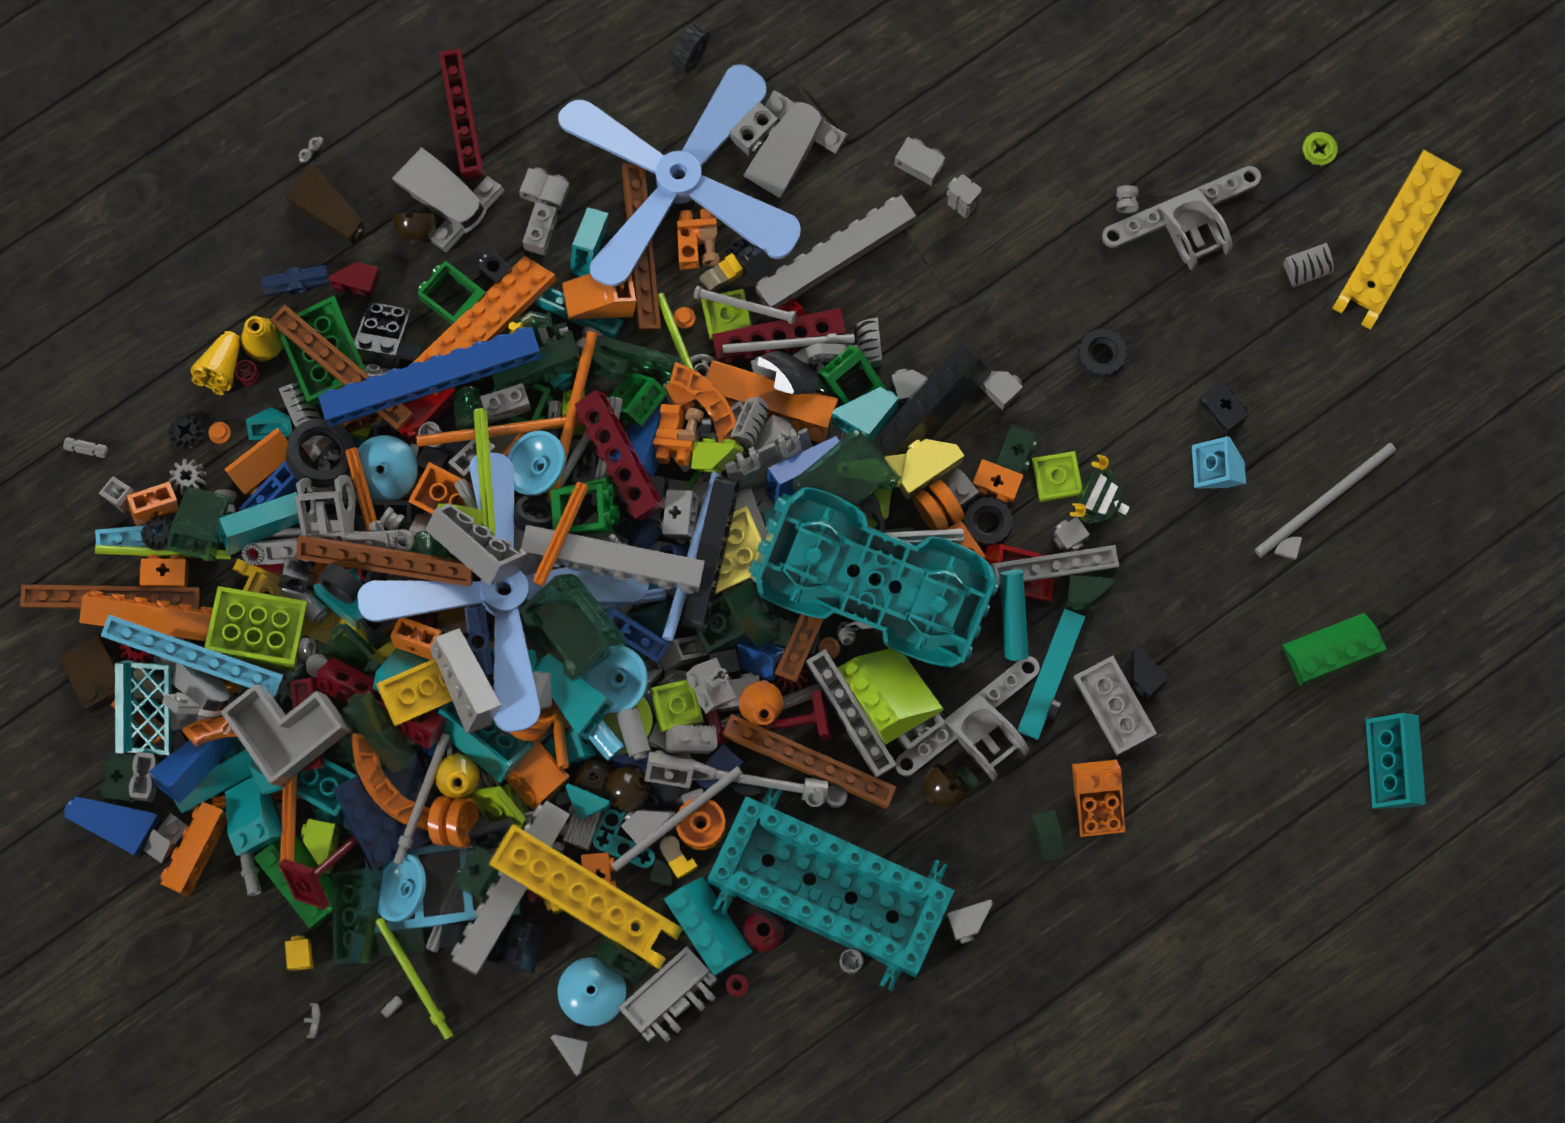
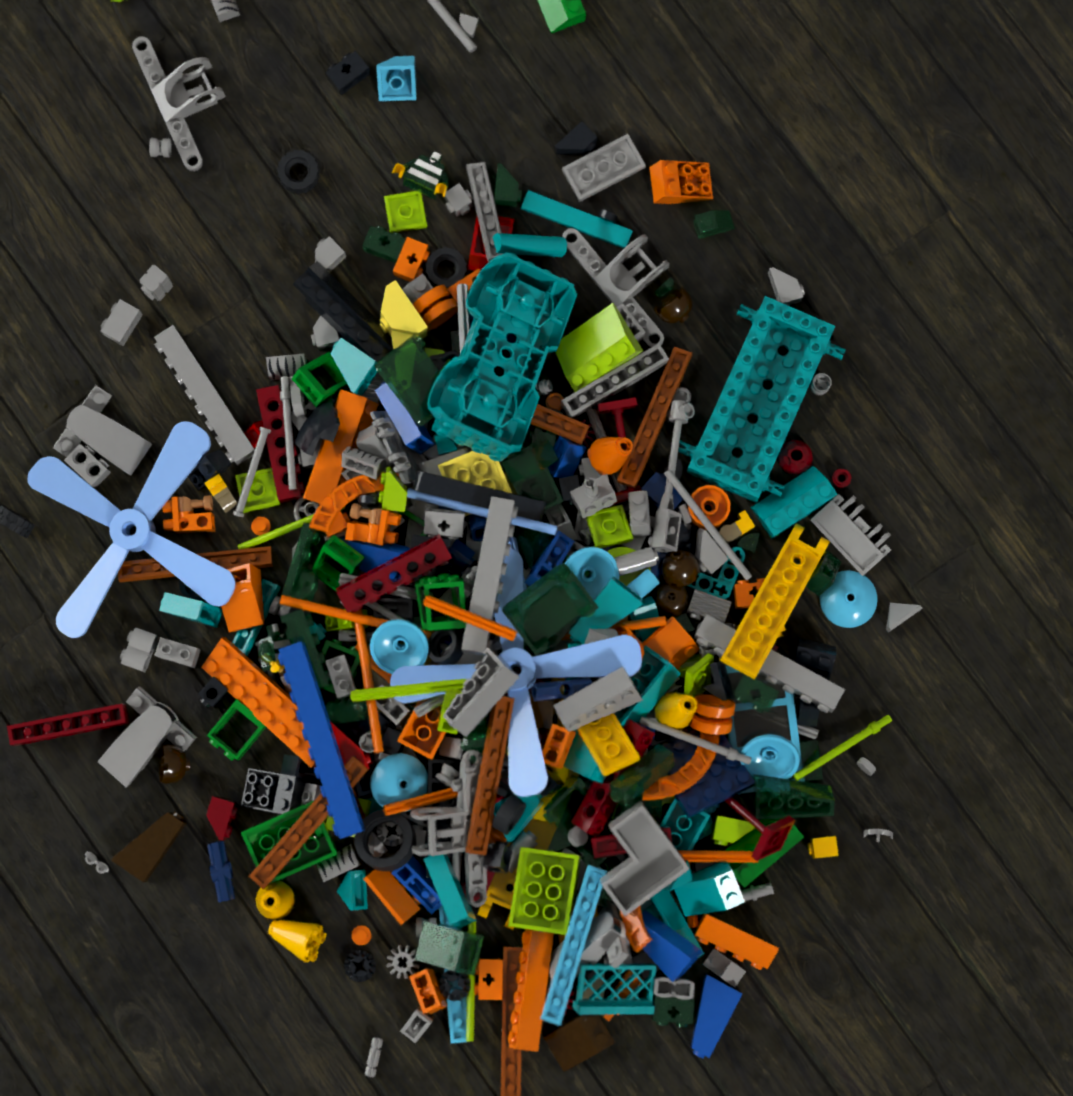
camera: 90 degrees left, 5 degrees up
dark red wheel [235,360,260,387] -> none
light grey tile [298,638,317,660] -> none
teal slope [566,784,611,820] -> none

